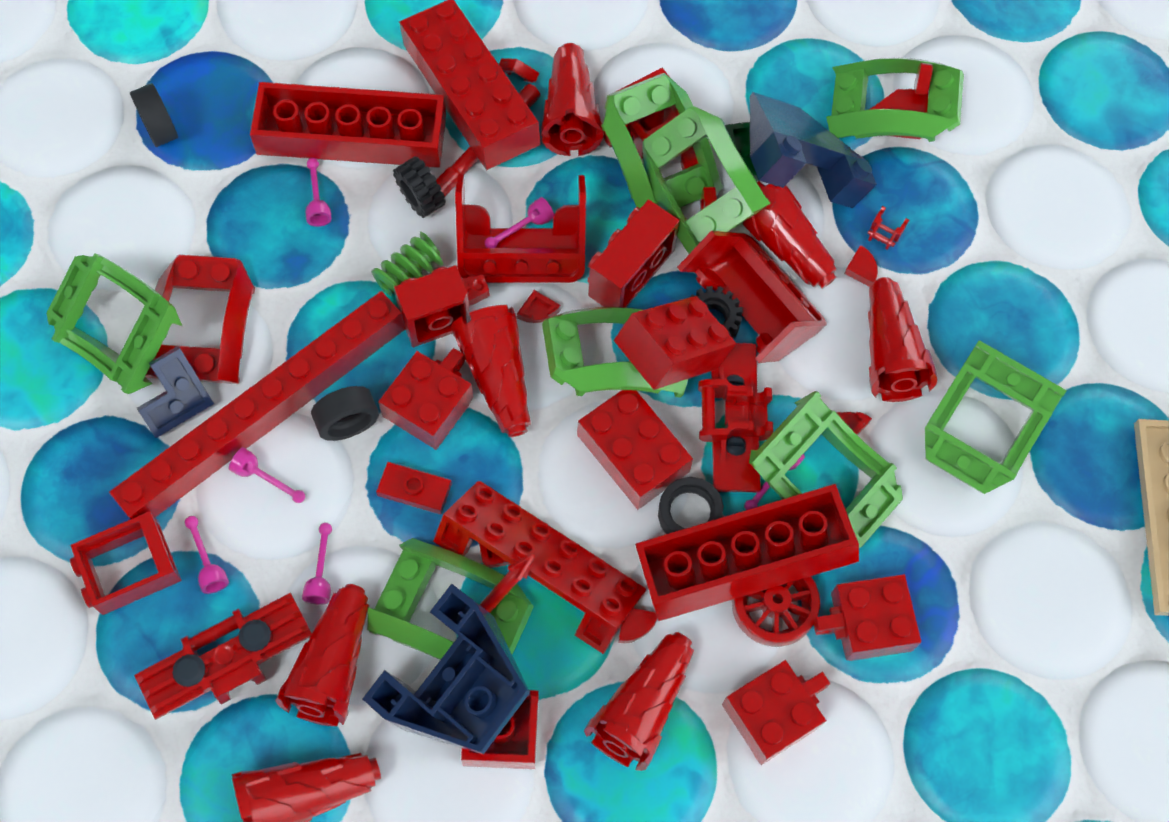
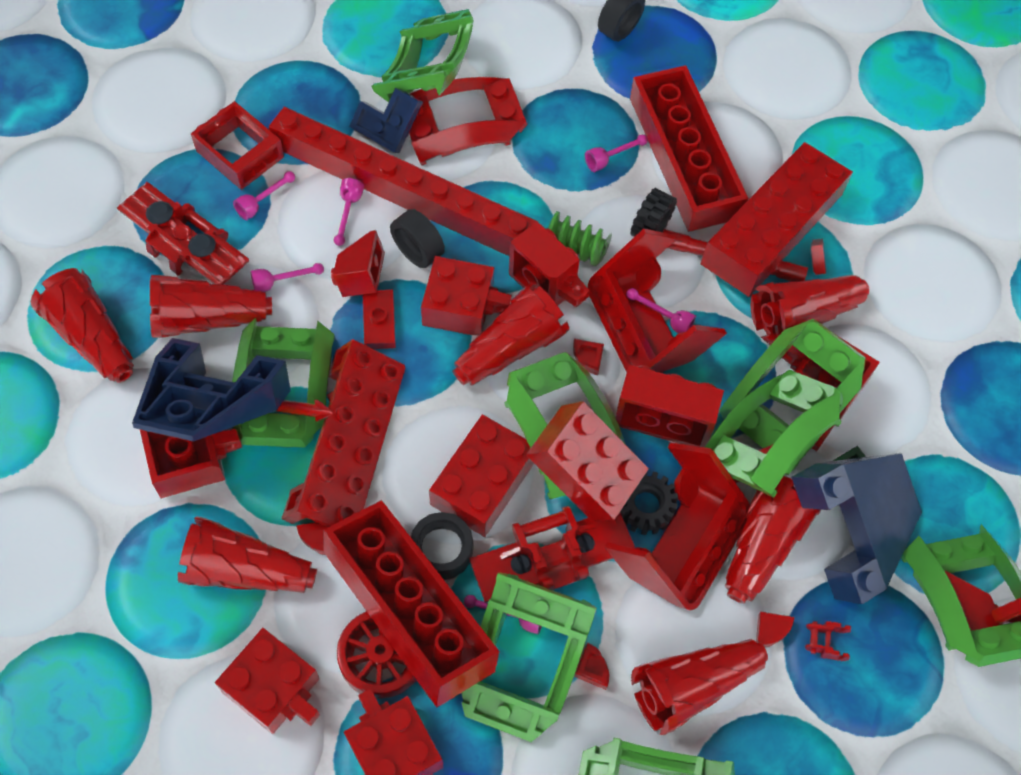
camera: 70 degrees right, 5 degrees down
none -> red slope [331,230,385,297]

